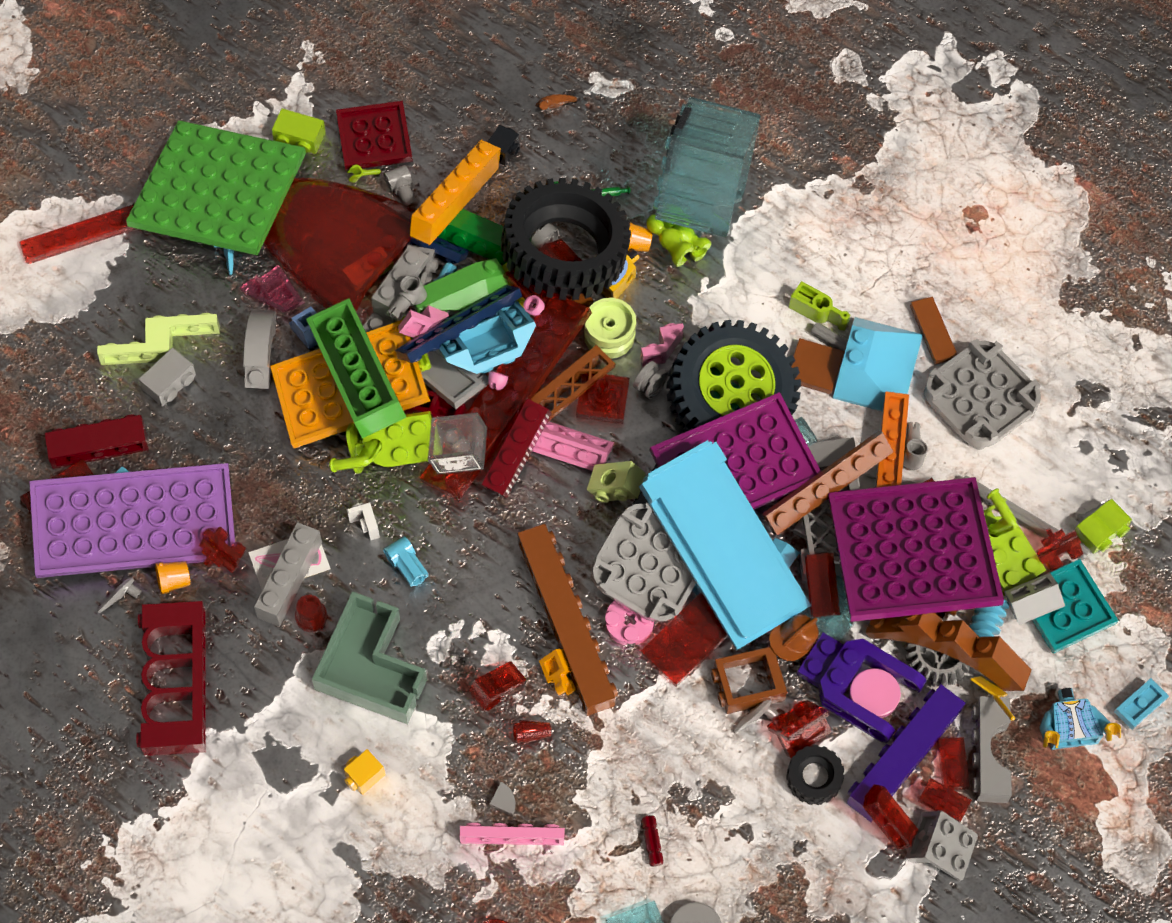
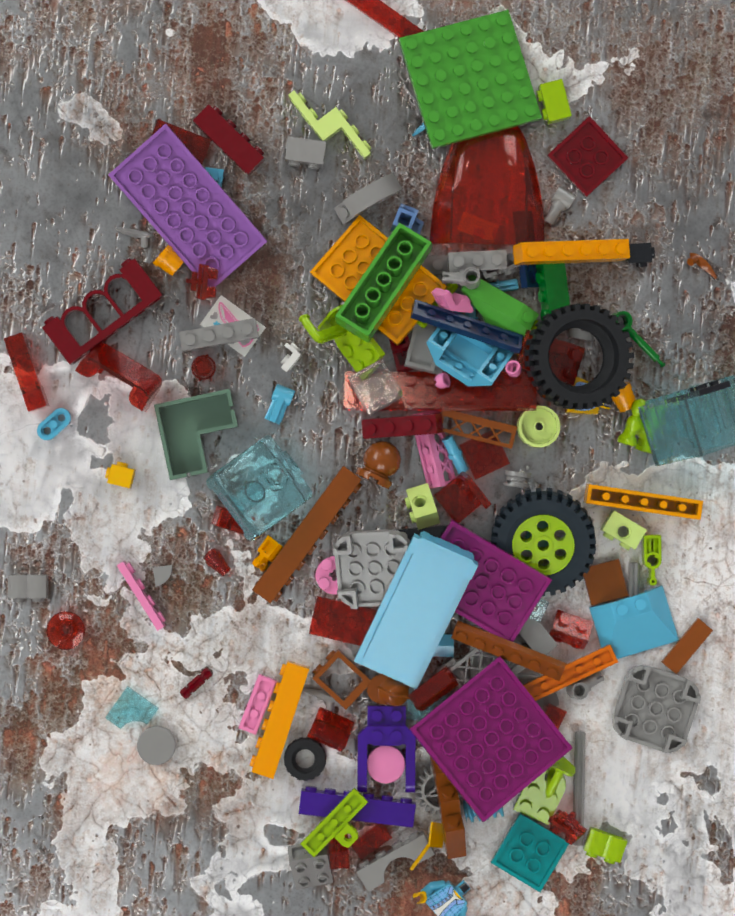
camera: 55 degrees right, 25 degrees up
clear pink slope [240,265,305,312] -> none
lime hand [347,165,381,183] -> none
bright pink slope [640,323,684,367] -> none
clear red piece [863,784,919,851] -> none
hinge [1004,573,1065,625] -> none
none -> clear red arch [4,332,50,412]
none -> medium azure plate [37,408,71,440]
none -> clear red windscreen [75,343,162,412]
none -> clear light blue piece [206,435,313,541]
none -> bright pink tile [239,674,277,735]
none -> light orange brick [249,660,310,779]
none -> lime plate [300,788,368,857]
none -> dark orange tile [356,441,401,489]
none -> clear red bracket [434,471,492,523]
none -> medium azure pin [441,435,469,474]
none -> clear red bracket [549,610,594,649]
none -> light orange brick [583,484,703,520]
none -> yellowish green brick [600,510,647,551]

